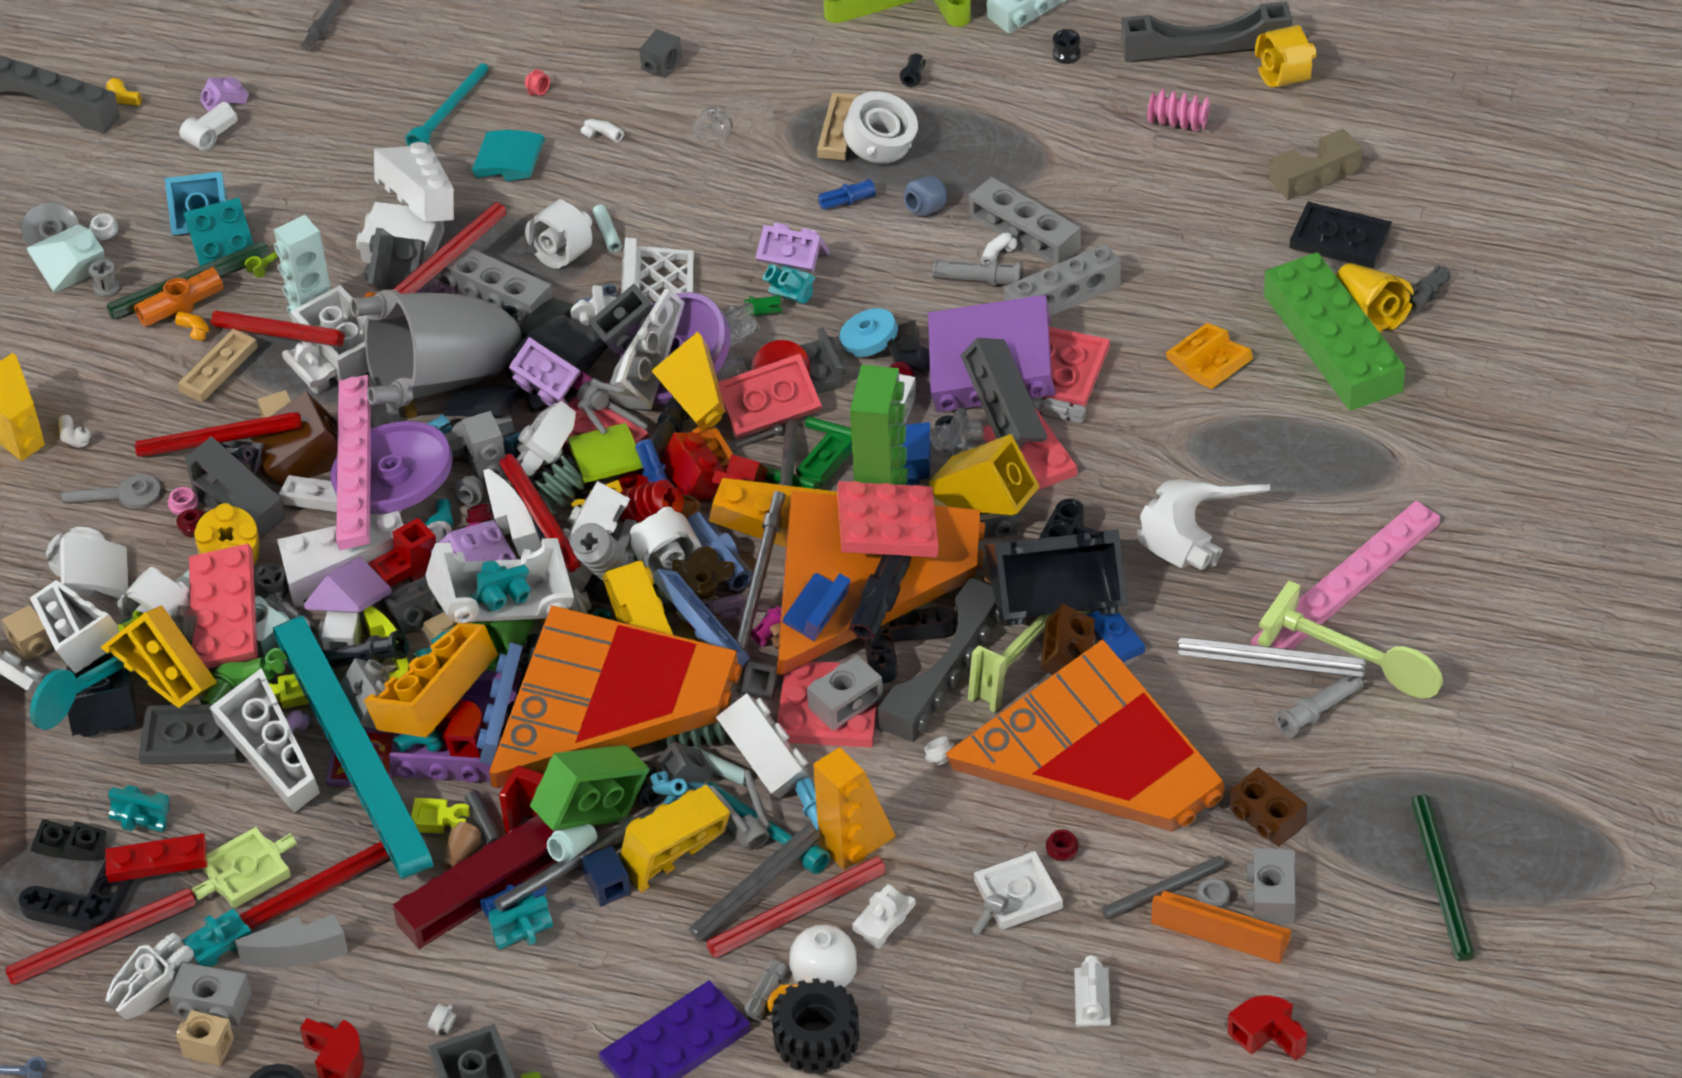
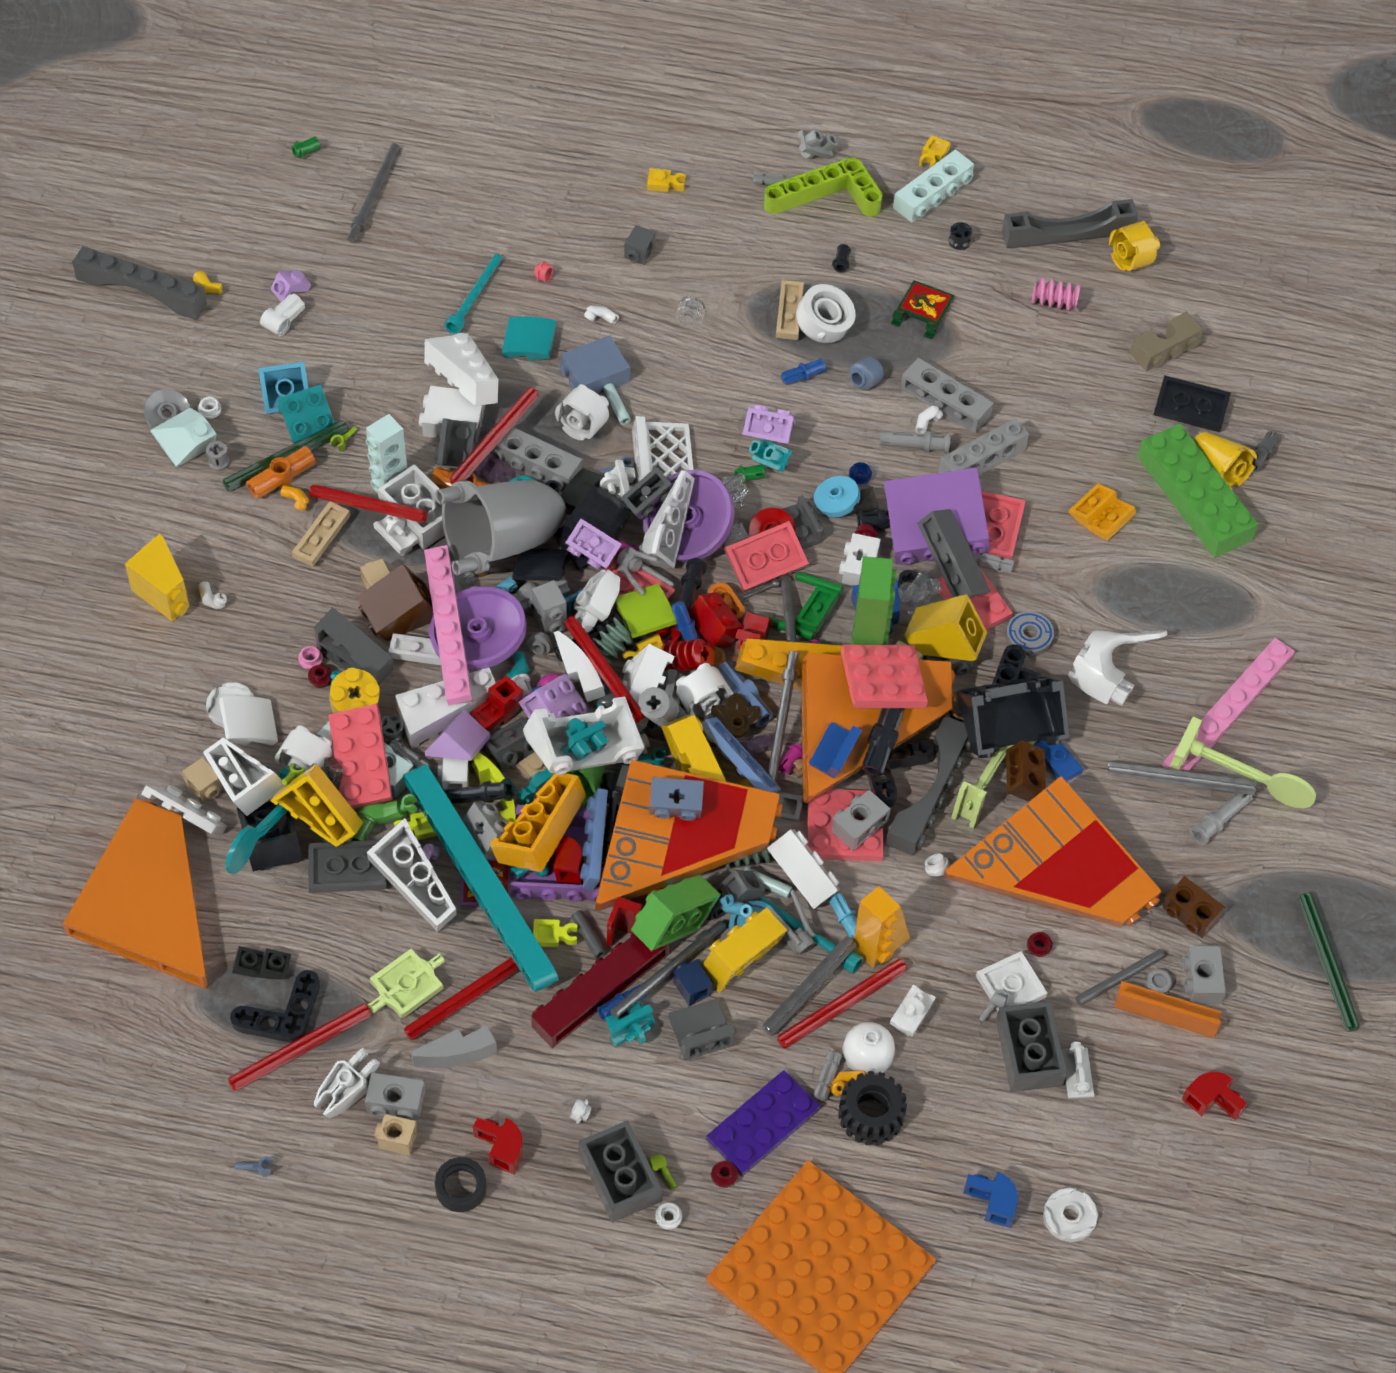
camera: 10 degrees left, 10 degrees up
light grey piece [62,474,161,509] -> none
red plate [106,833,207,883] -> none
teal hips [108,785,170,832] -> none
red axle [134,412,302,457] -> none
teal hips [182,908,252,967] -> none
black hinge [219,441,264,473] -> none
medium nougat cone [441,822,482,871] -> none
dark red plate [465,503,494,523] -> none
light aqua cone [547,824,597,862] -> none
yellow slope [652,331,726,431] -> none
none -> sand blue brick [559,335,630,394]
none -> sand blue brick [649,777,704,821]
none -> dark grey bracket [669,999,736,1061]
none -> clear blue plate [849,462,872,484]
none -> flag [891,280,955,339]
none -> dark grey brick [996,1001,1067,1092]
none -> light grey tile [1006,612,1054,656]

